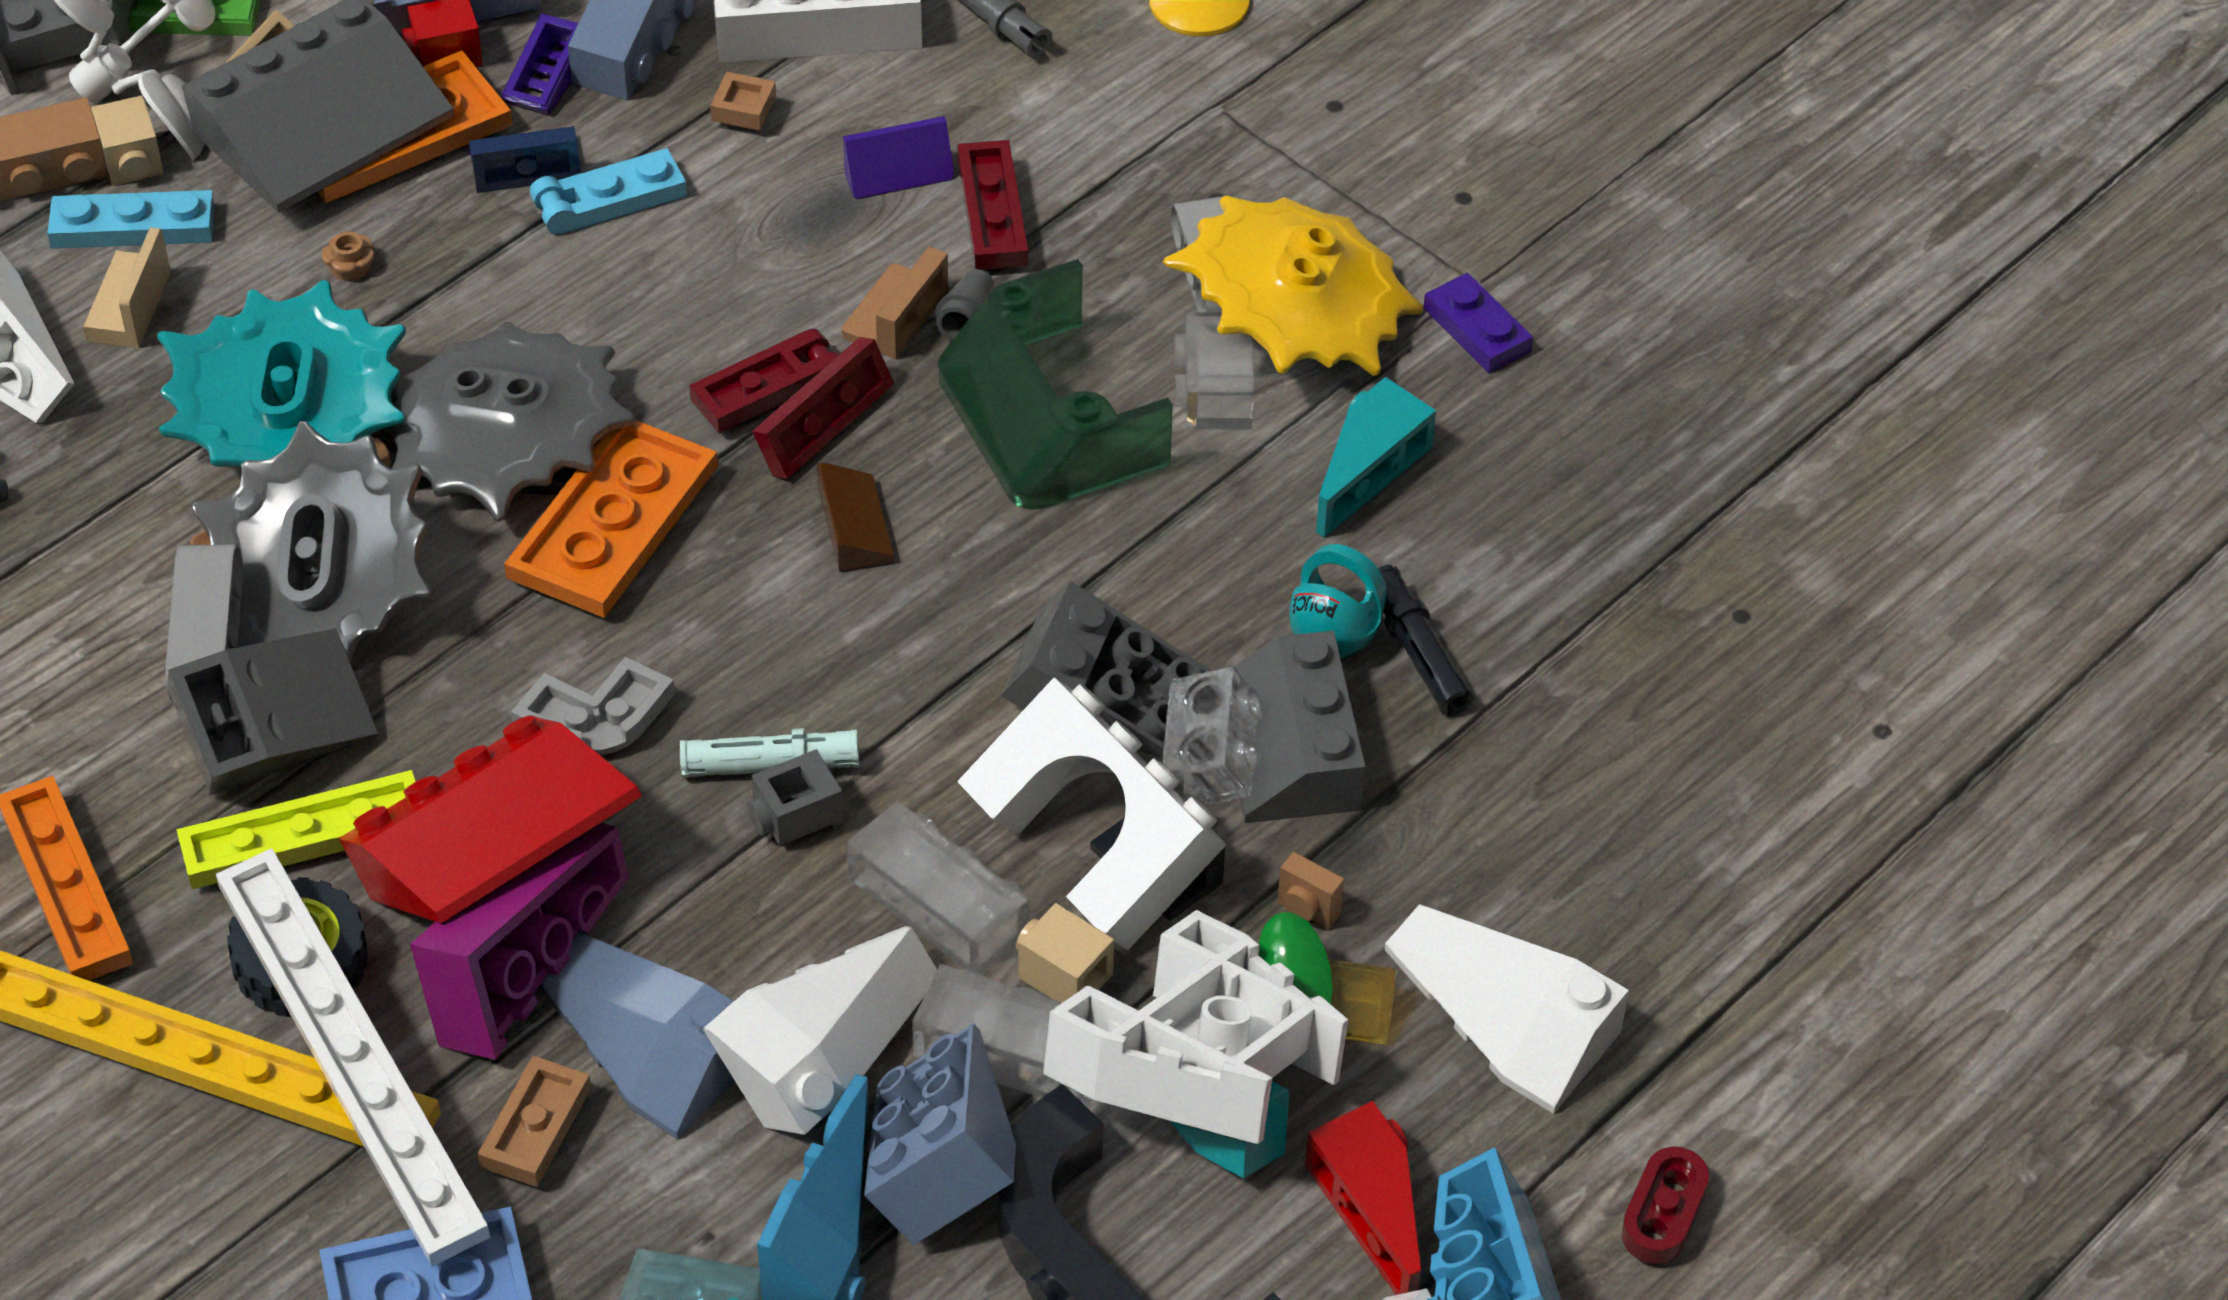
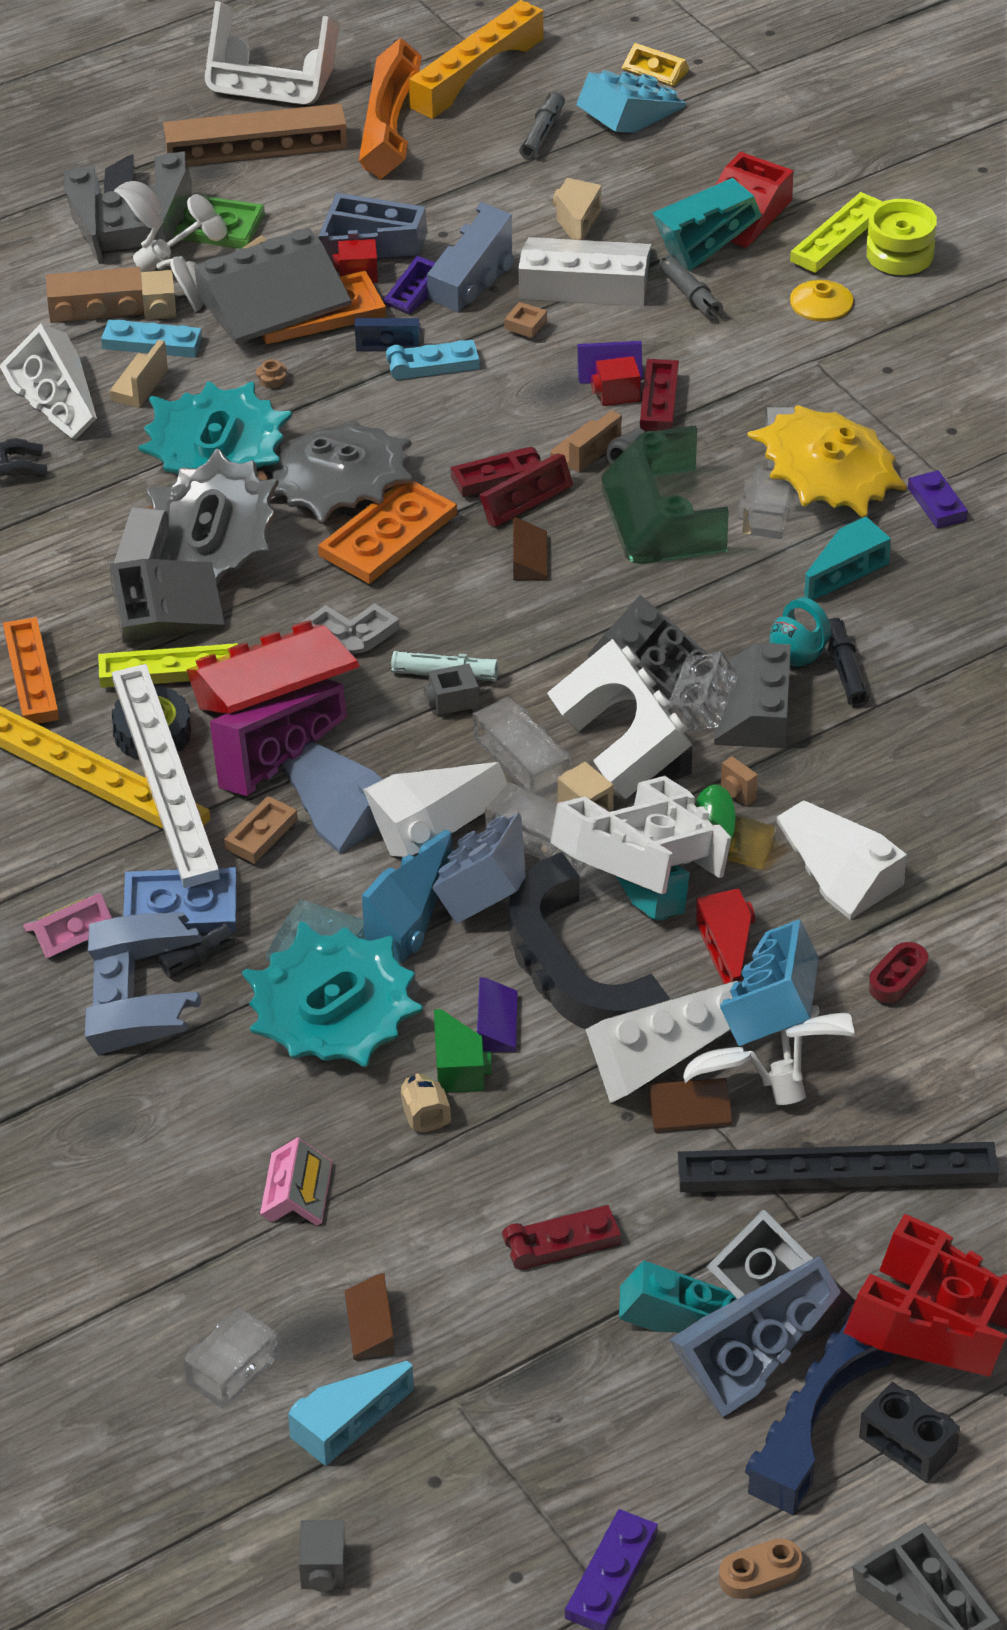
camera: 15 degrees right, 5 degrees down
none -> red brick [591,356,641,406]

